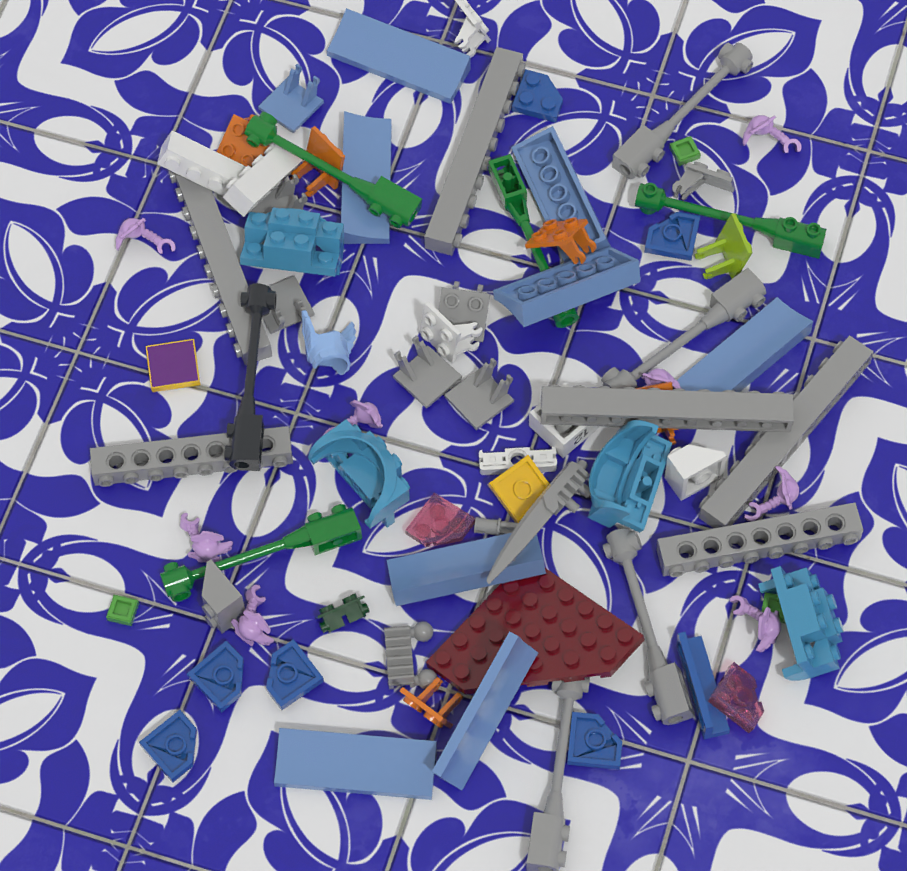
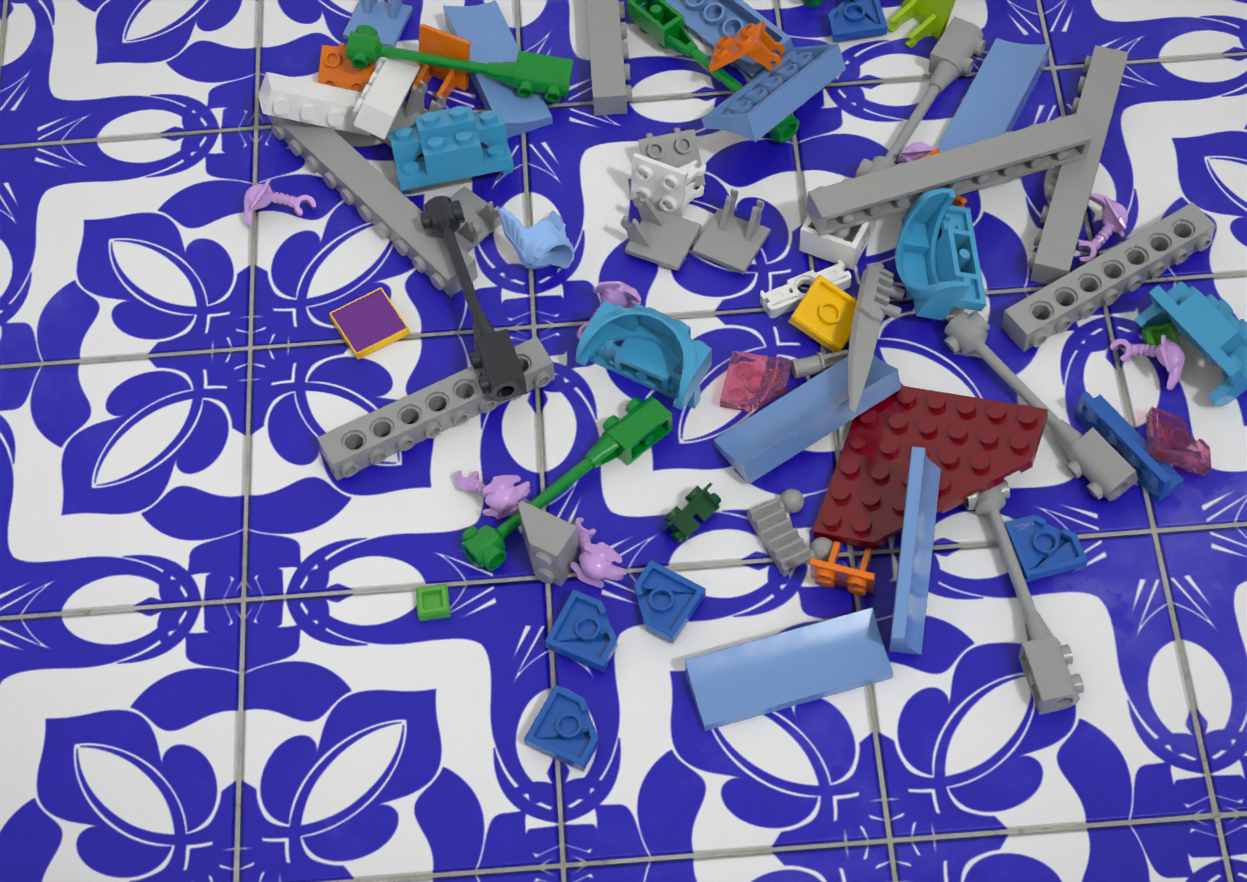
camera: 20 degrees left, 5 degrees down
white slope [665,444,727,501] -> none

